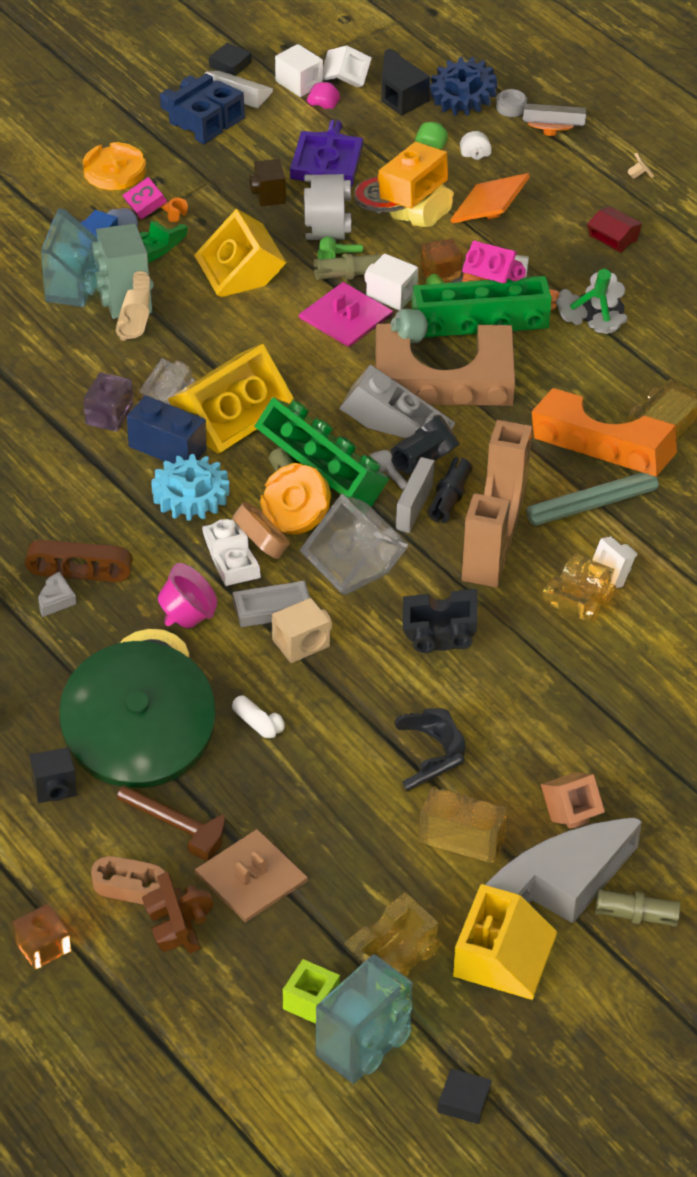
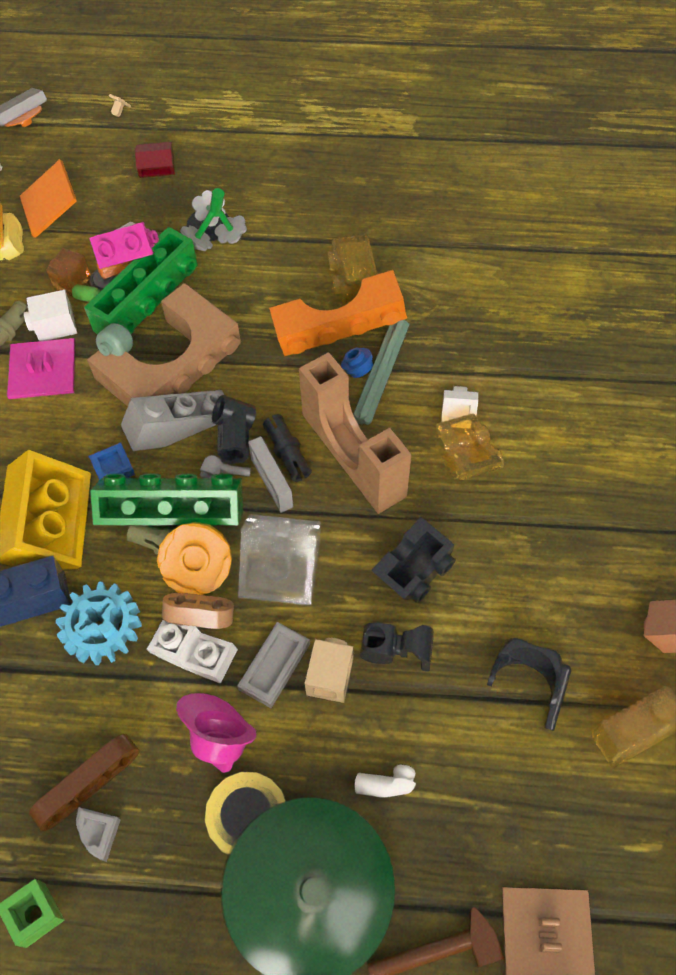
camera: 45 degrees left, 15 degrees up
none -> blue tile [89,443,135,480]
none -> blue plate [341,348,373,378]
none -> black leg [360,623,434,672]

